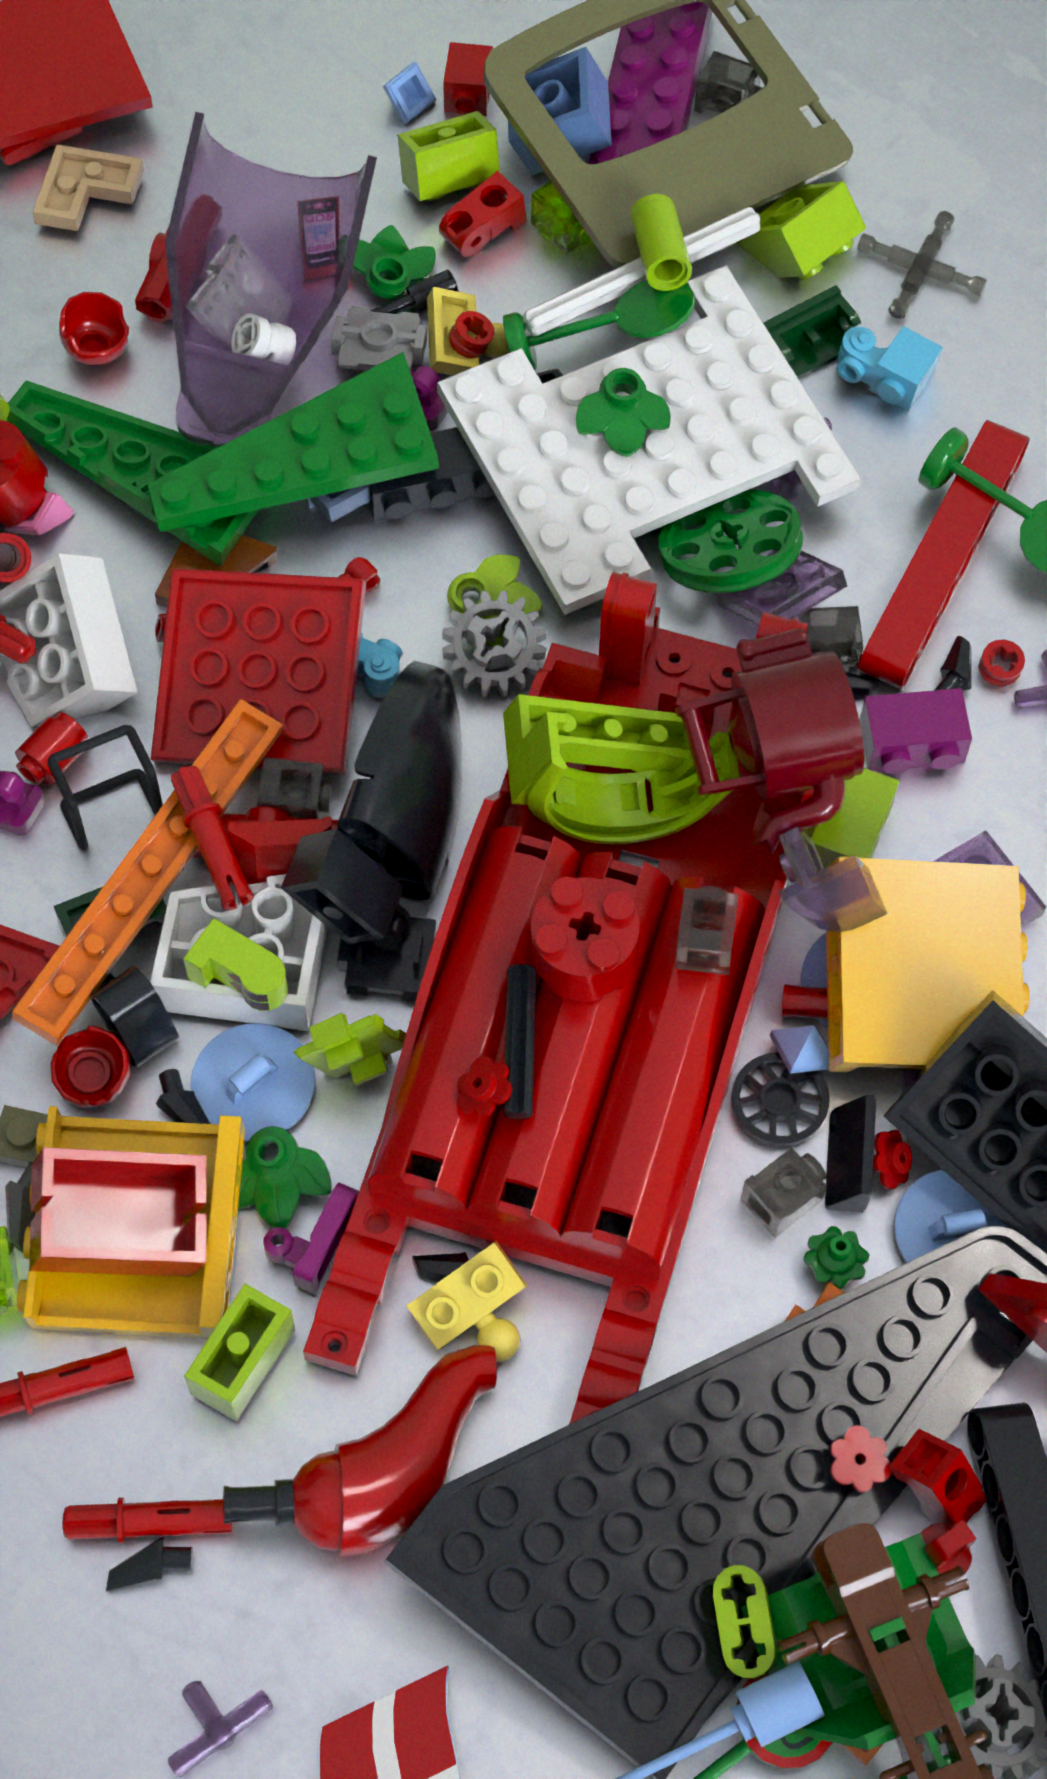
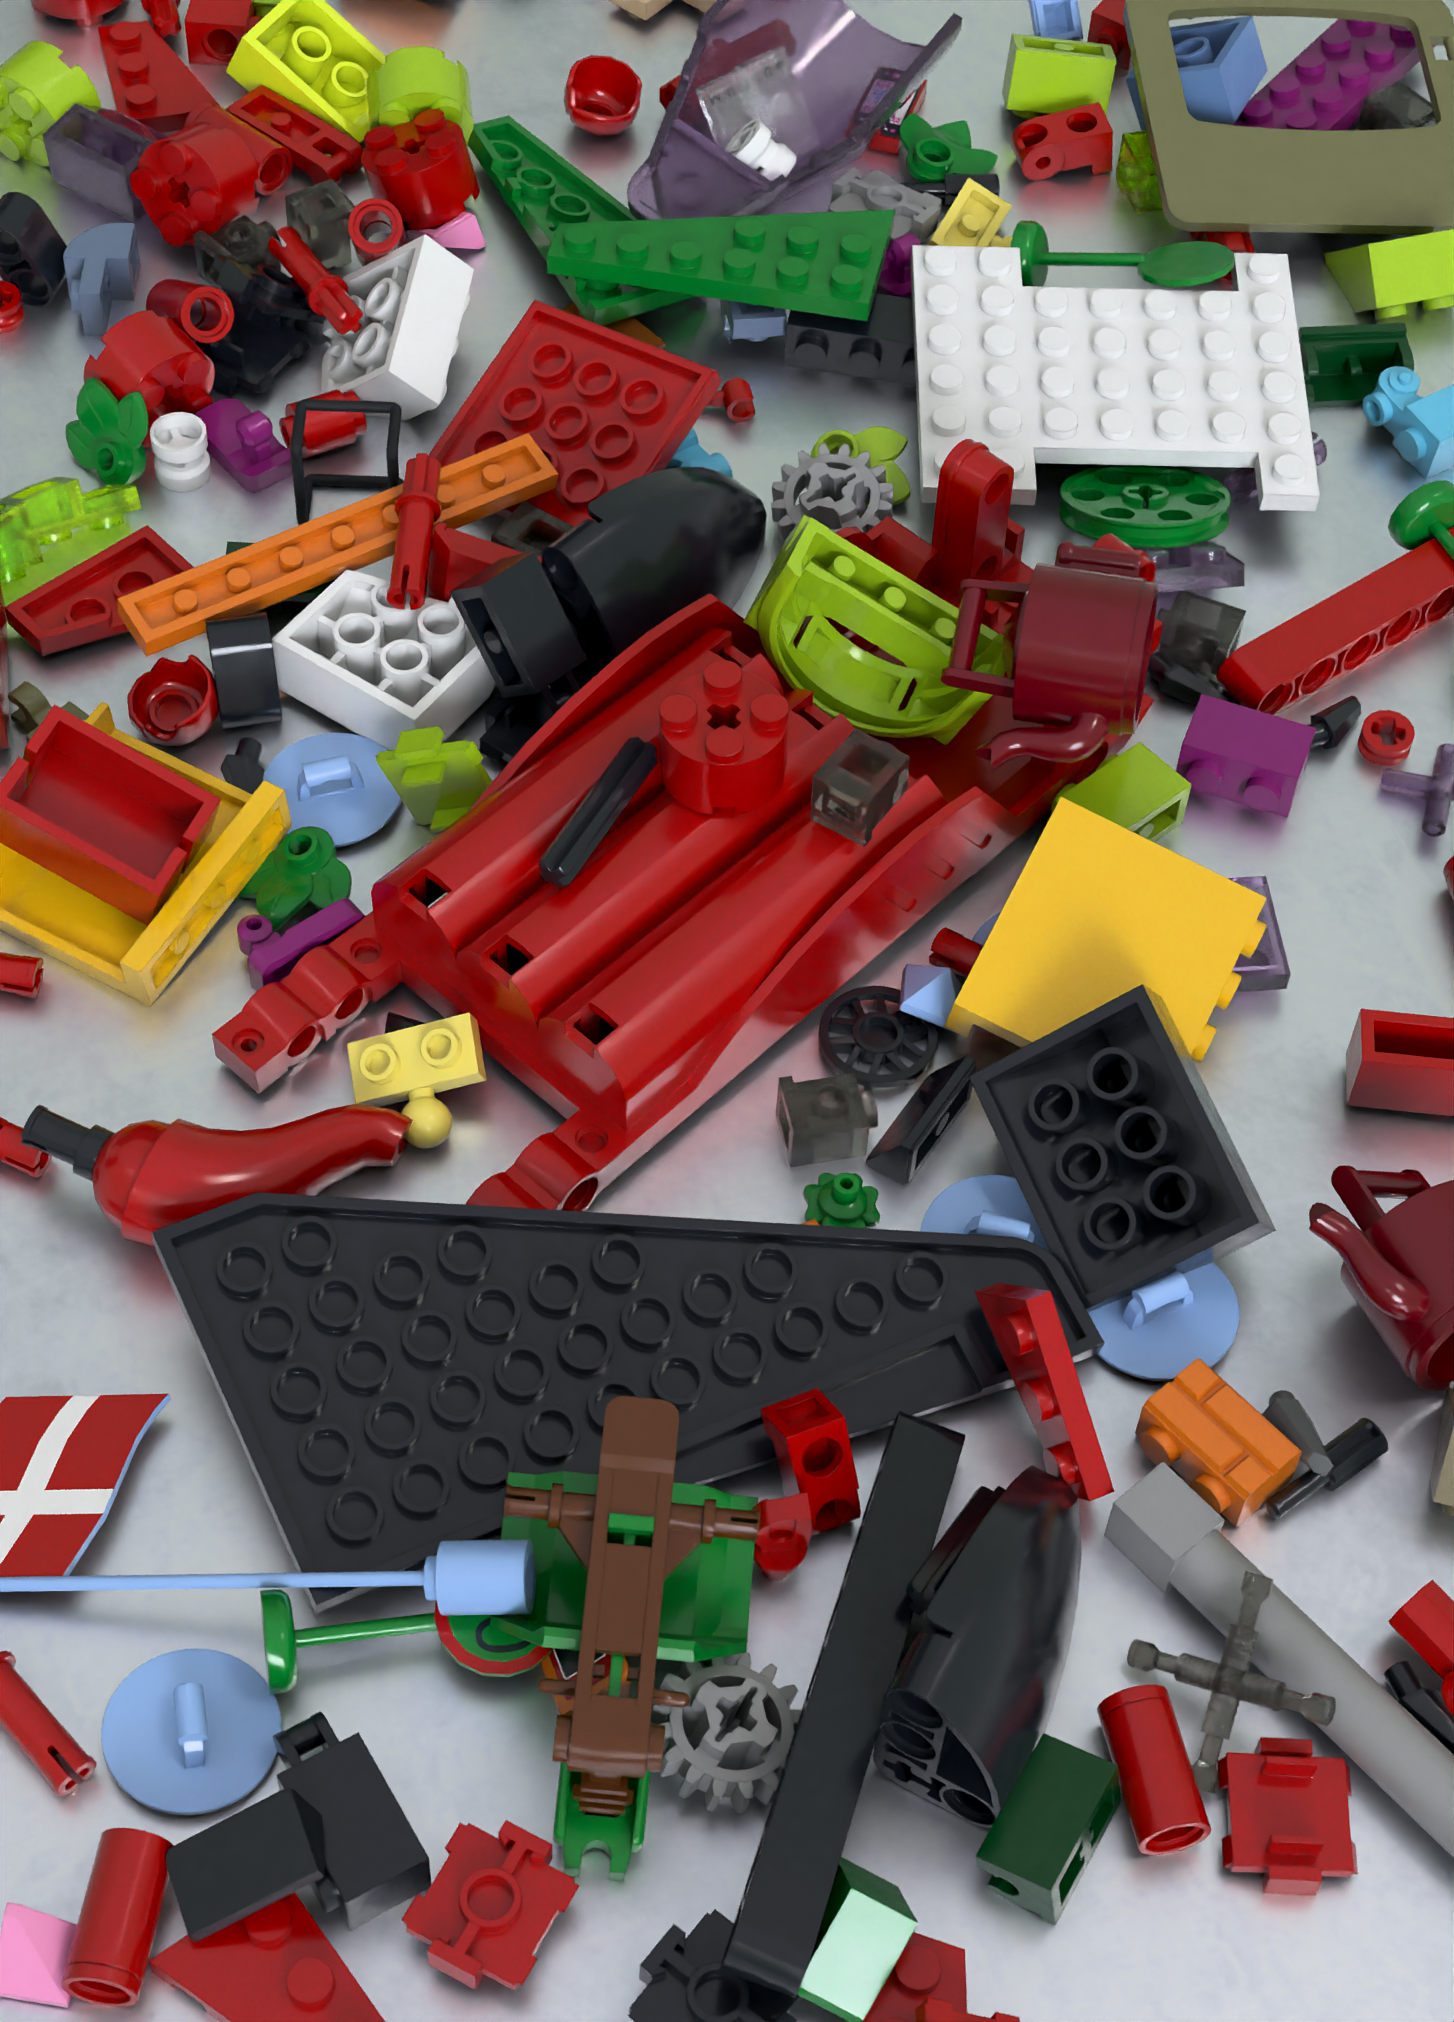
camera: 25 degrees right, 10 degrees down
lime leg [183,918,288,1011] -> none
lime brick [184,1283,295,1422] -> none
red bush [448,311,495,359] -> none
red plant [458,1056,512,1117] -> none
white axle [523,207,761,336] -> none
green plate [576,368,671,457] -> none
lime pin [630,194,692,291] -> none
lime beam [713,1565,777,1679] -> none
brick [779,827,888,932] -> none
plant [830,1425,892,1493] -> none
red plant [873,1129,912,1190] -> none

